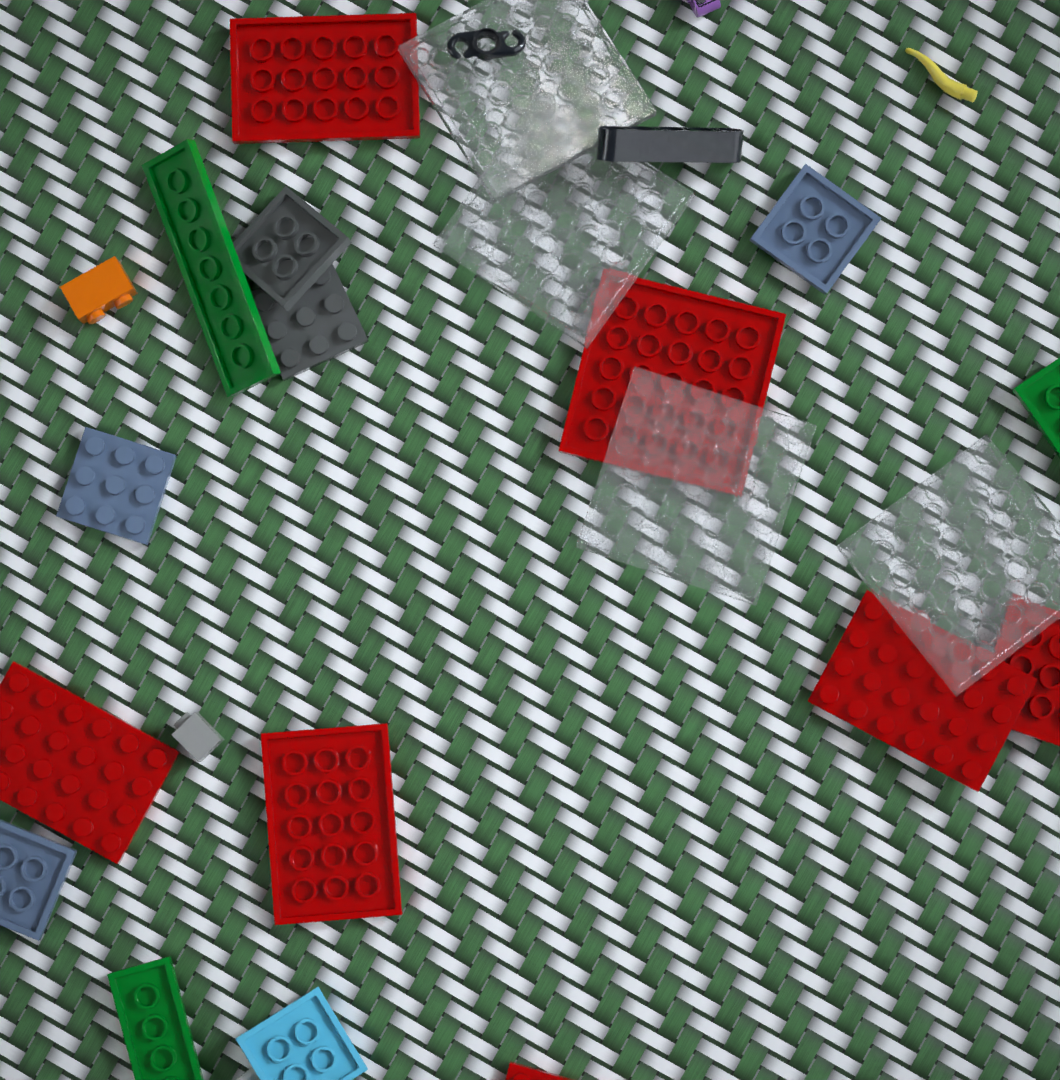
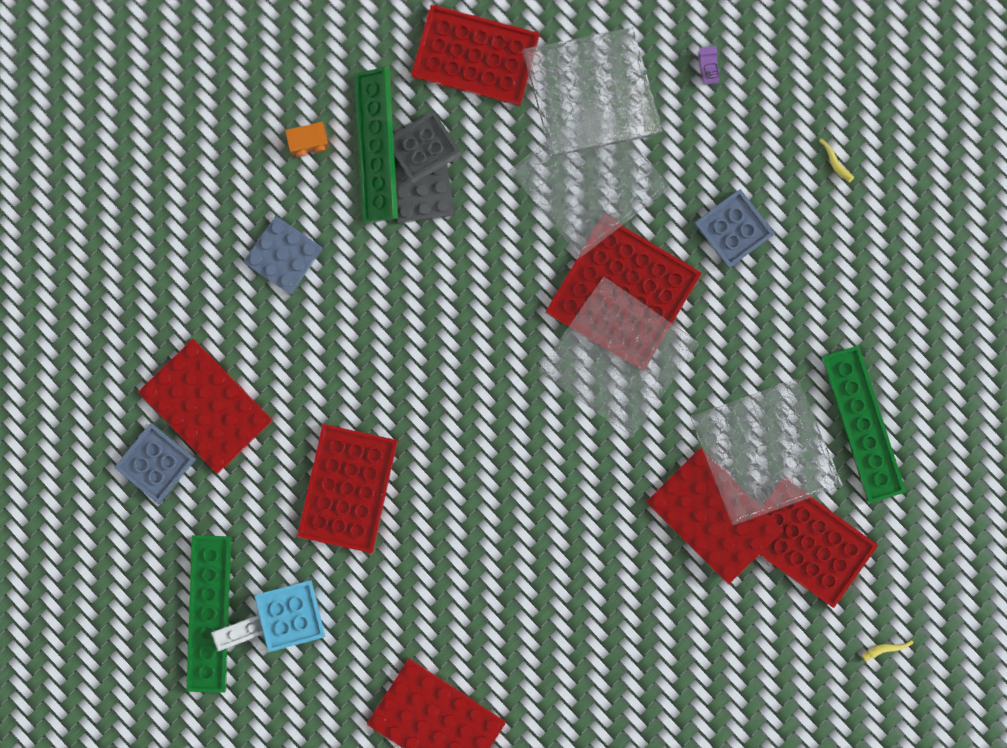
camera: 20 degrees right, 0 degrees up
light grey brick [172,712,225,762] -> none
black piece [447,28,526,61] -> none
black beam [596,126,744,163] -> none

